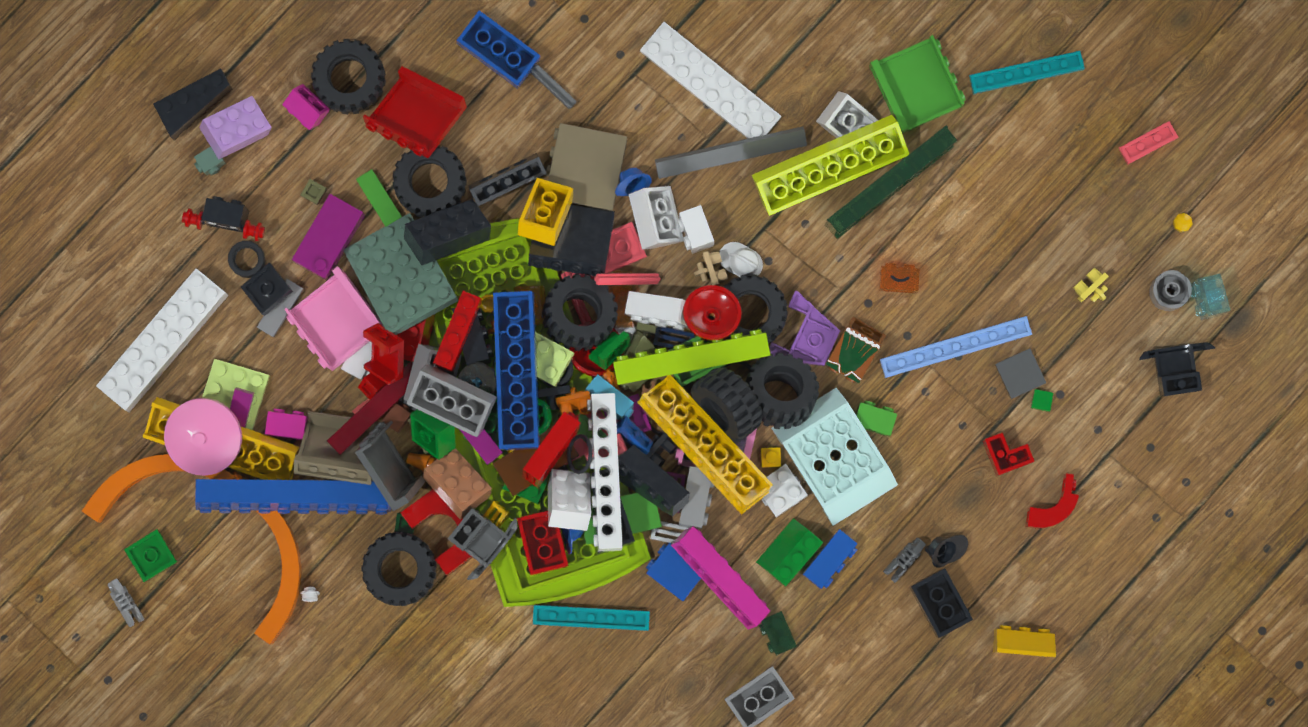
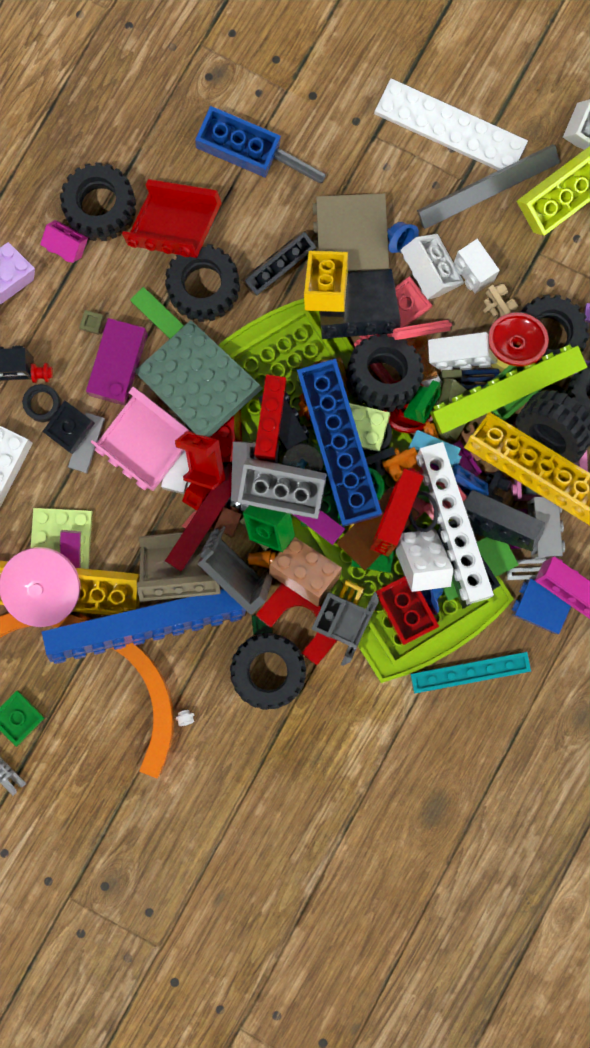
camera: 10 degrees left, 0 degrees up
dark pink brick [265,409,308,440] -> none
black brick [404,199,491,265] -> none
yellow tile [480,294,494,313] -> none
white piece [720,242,763,277] -> none

